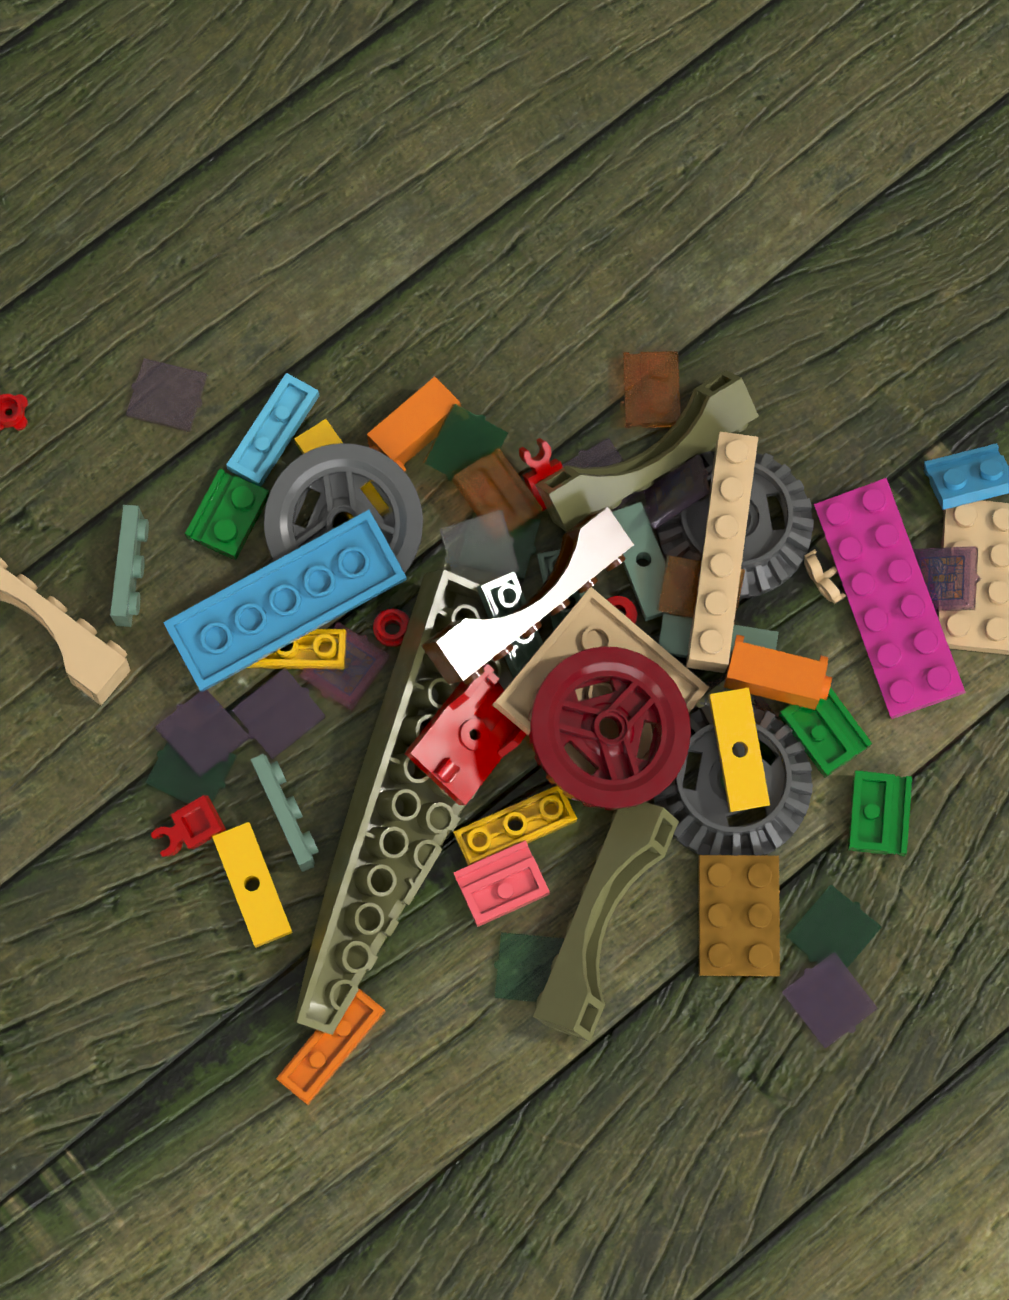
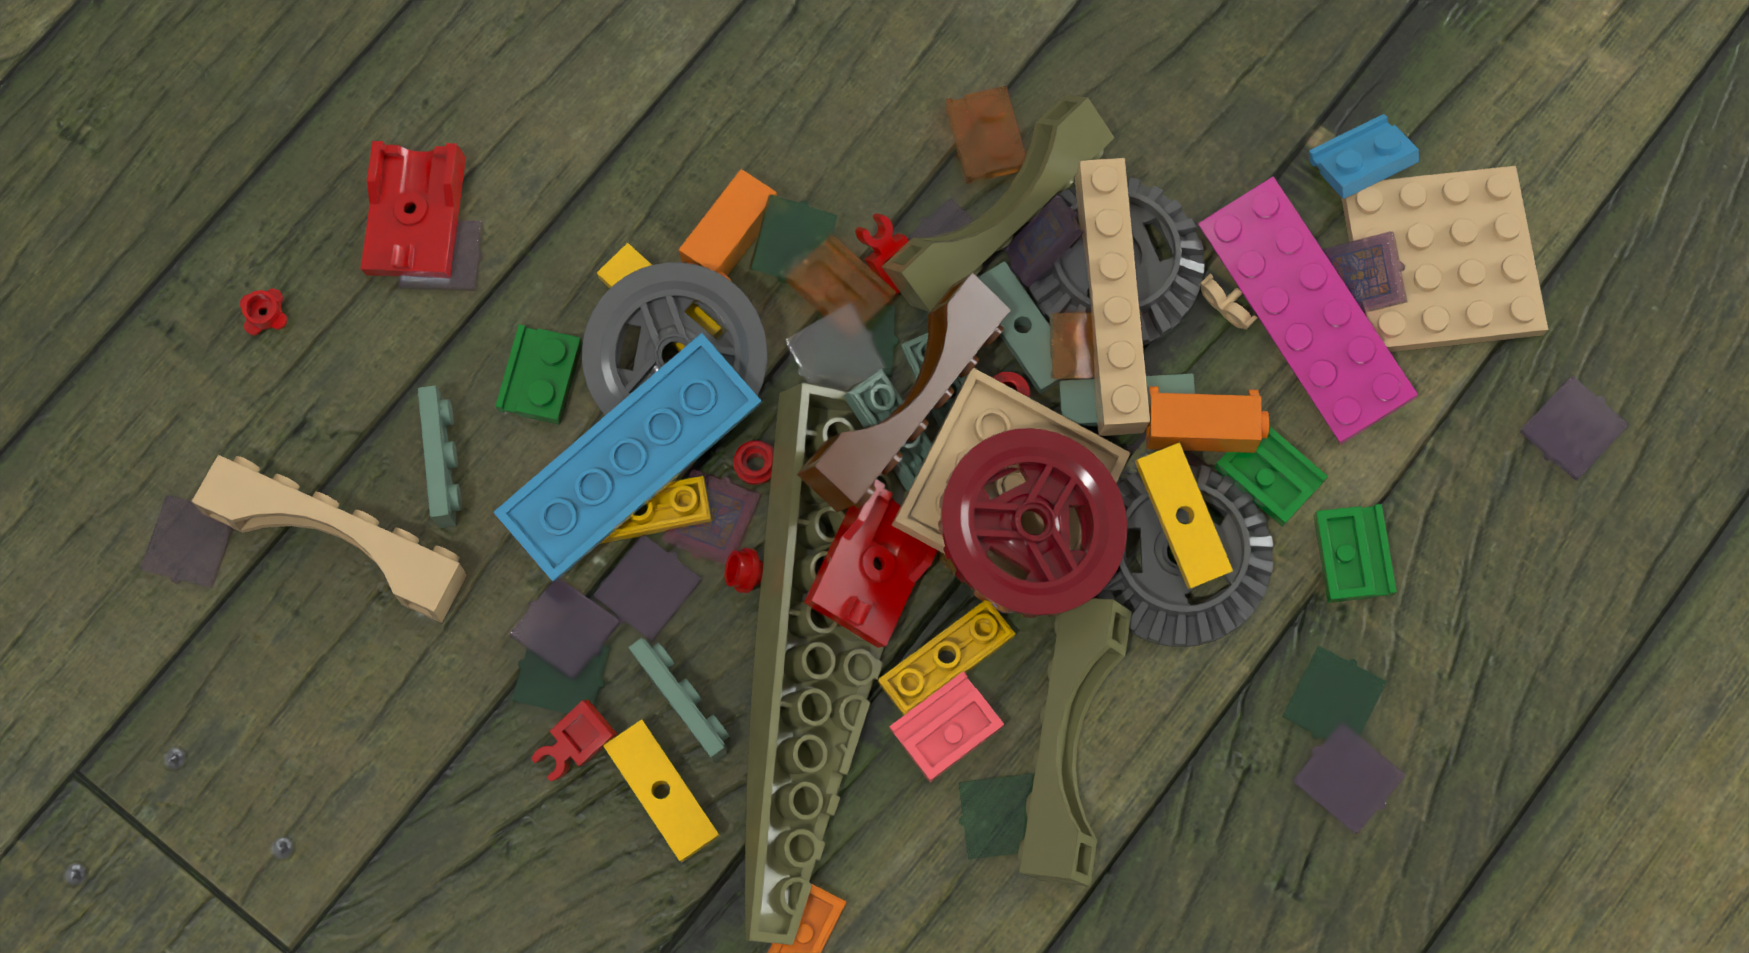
camera: 10 degrees left, 0 degrees up
medium azure plate [226,373,319,487] -> none
pearl gold plate [698,855,780,976] -> none
none -> red piece [360,141,466,278]
none -> red plate [724,548,763,594]

